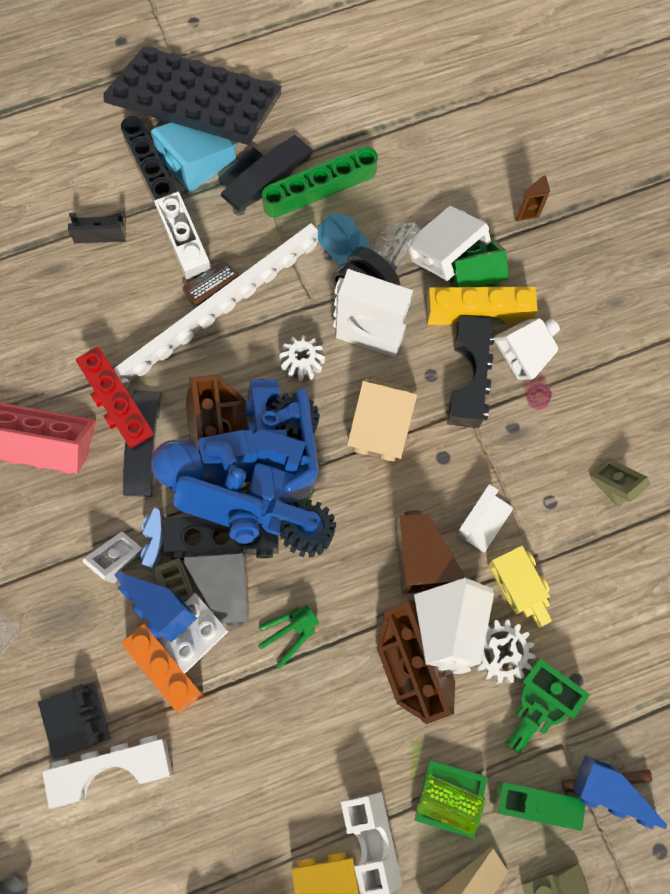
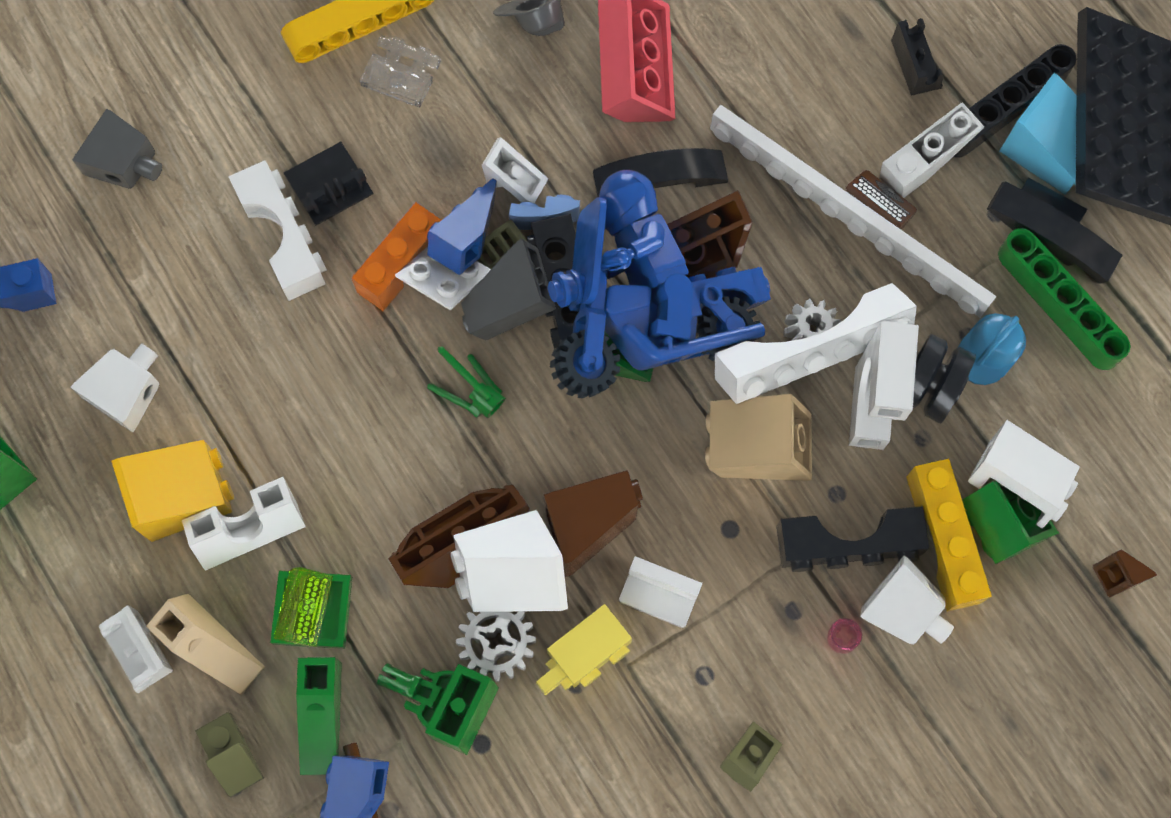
camera: 80 degrees right, 0 degrees up
red bracket [76,346,154,448] -> none
clear plate [371,222,420,270] -> none
none -> white arch [715,283,917,404]

